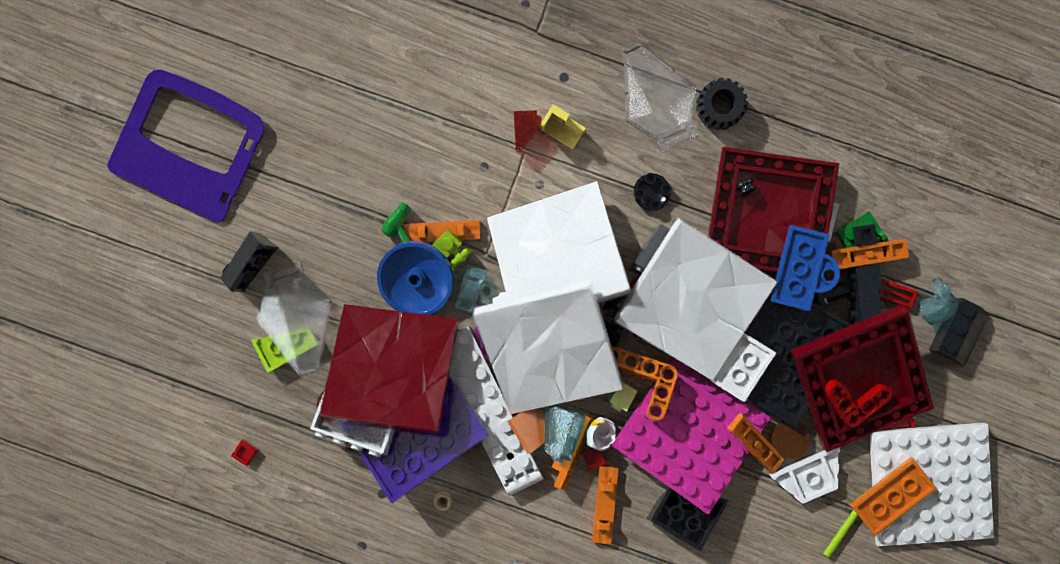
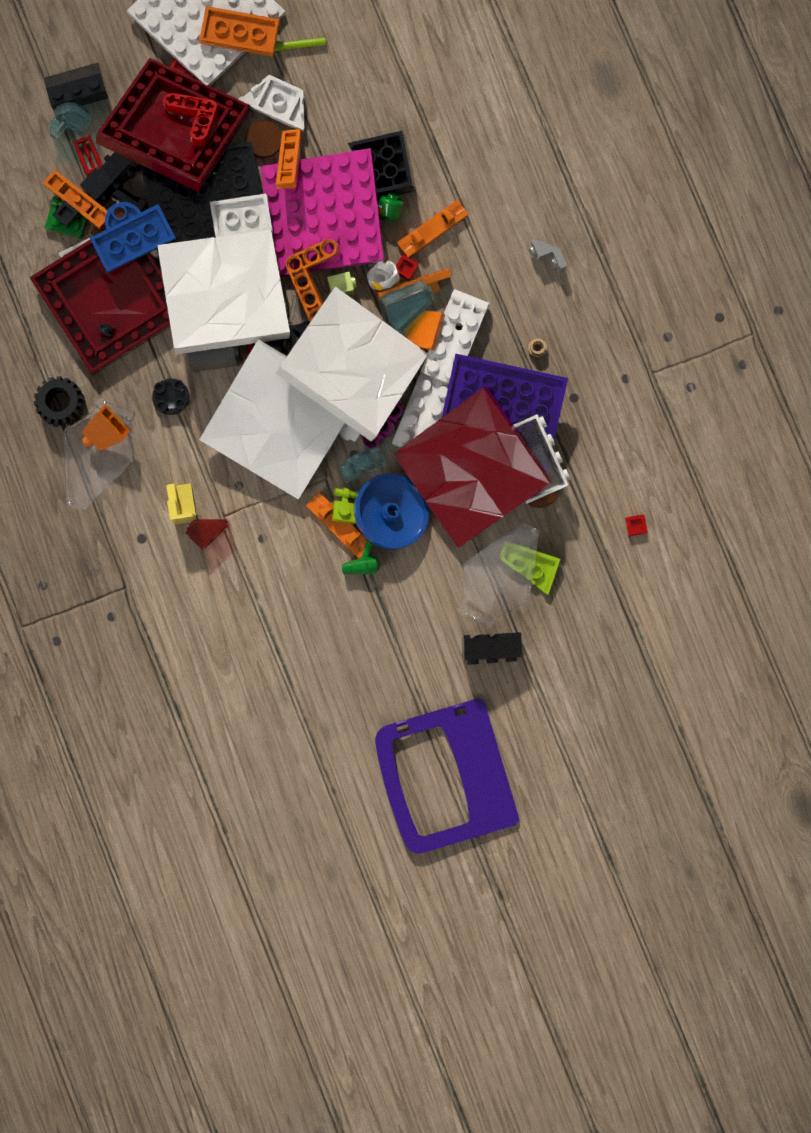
camera: 140 degrees left, 5 degrees down
none -> orange torso [82,404,130,451]
none -> green head [378,192,404,222]

